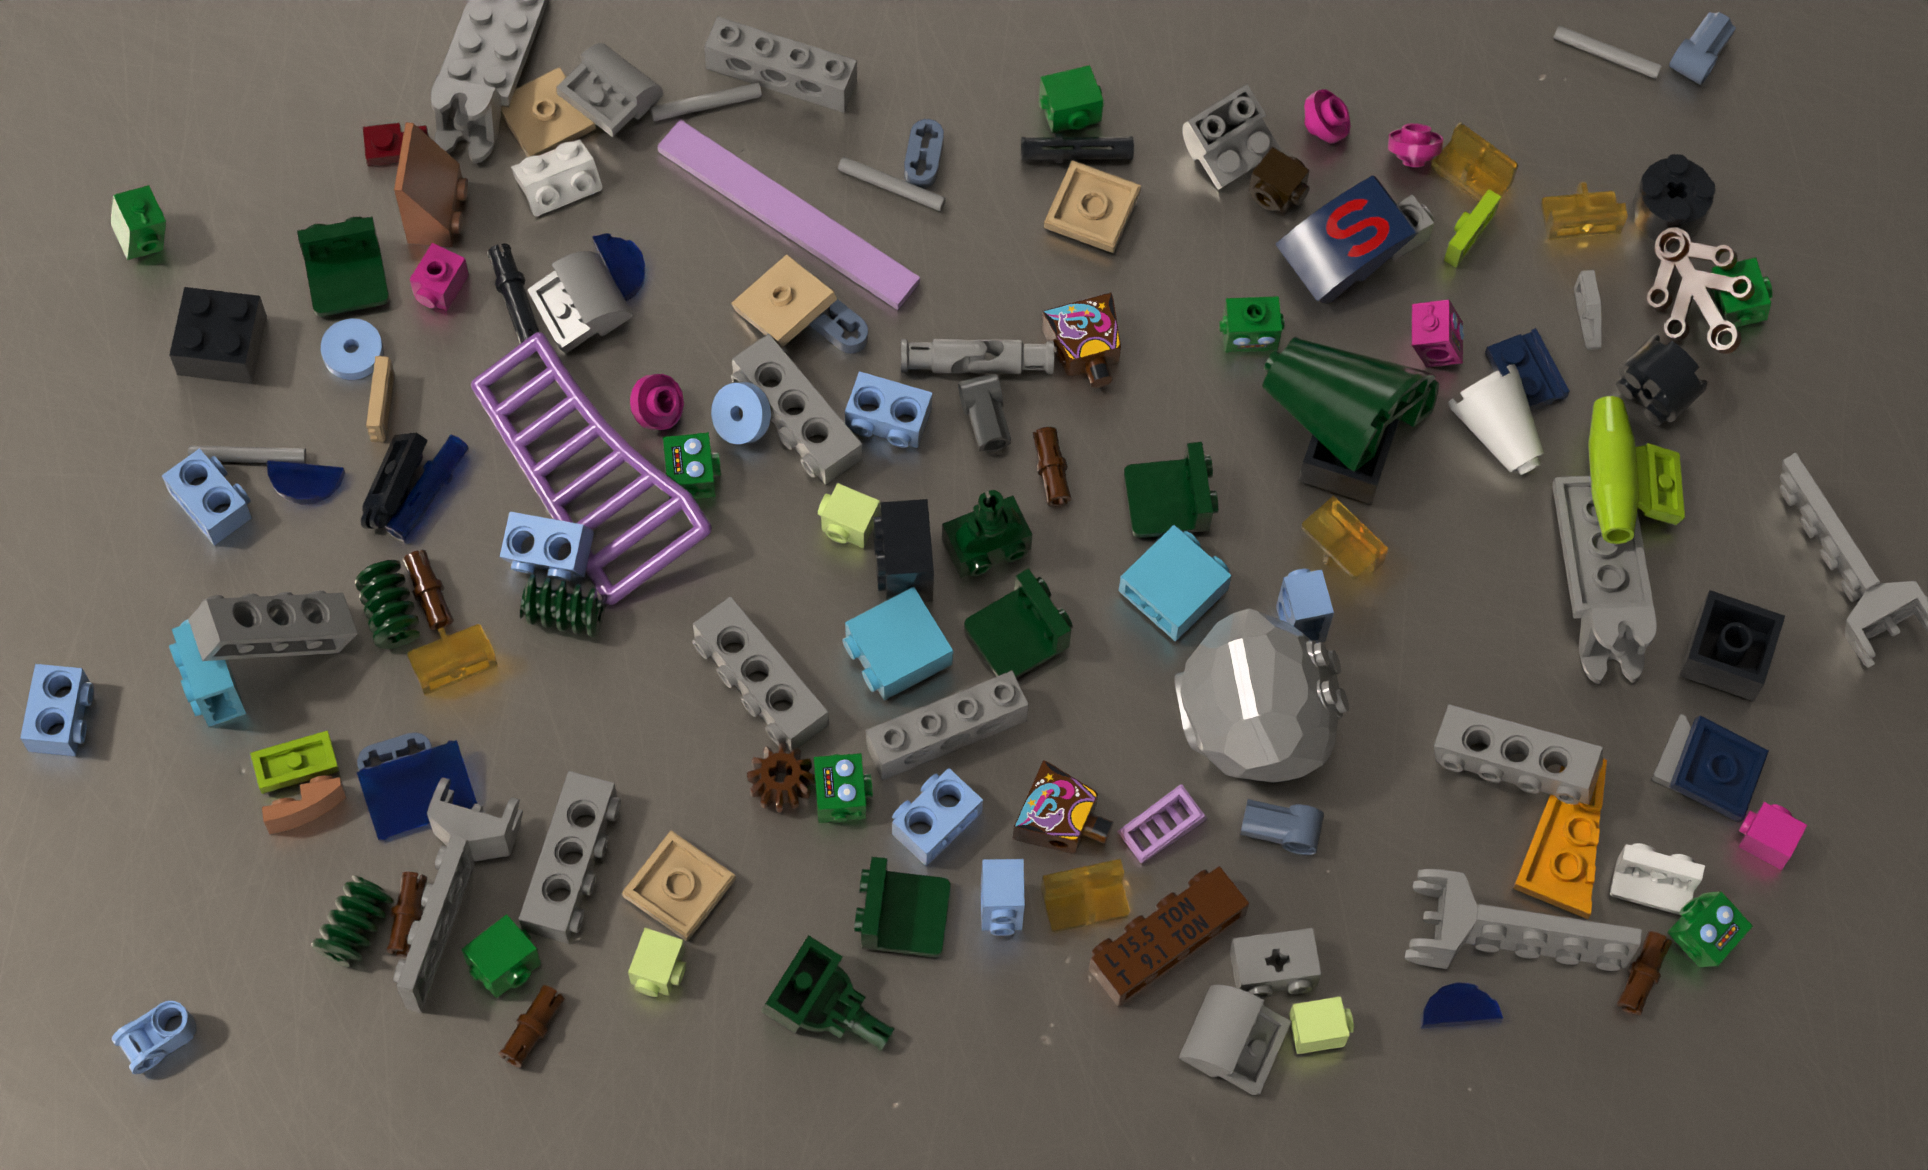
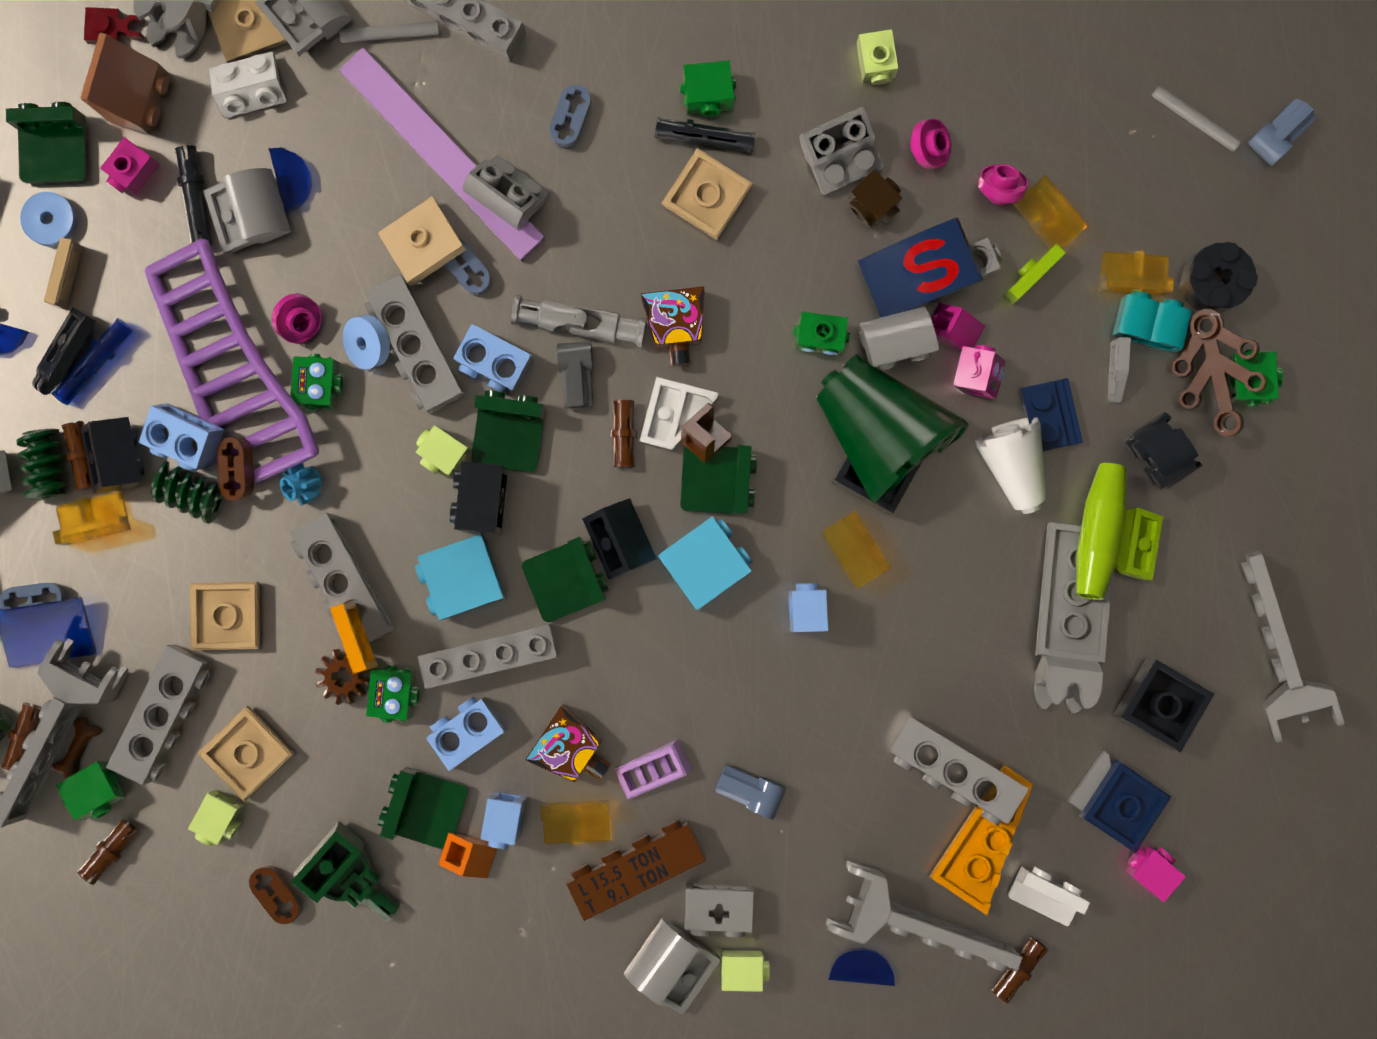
camera: 15 degrees right, 20 degrees up
light grey bar [838,157,946,211] -> none
dark green brick [942,490,1033,578] -> none
light grey rock [1175,609,1349,782] -> none
green head [1667,891,1753,967] -> none
none -> reddish brown piece [51,717,101,779]
none -> black brick [80,417,144,494]
none -> tan plate [190,582,260,650]
none -> reddish brown beam [217,436,254,501]
none -> reddish brown beam [249,865,303,924]
none -> dark azure gear [280,463,322,506]
none -> light orange tile [330,603,378,674]
none -> orange brick [438,833,497,878]
none -> light grey brick [463,155,550,231]
none -> dark green bracket [471,390,546,472]
none -> black brick [582,498,657,580]
none -> white wing [640,377,718,451]
none -> reddish brown panel [681,403,732,463]
none -> yellowish green brick [856,29,898,85]
none -> light grey brick [857,307,939,370]
none -> dark pink brick [931,302,985,352]
none -> teal brick [1112,291,1192,352]

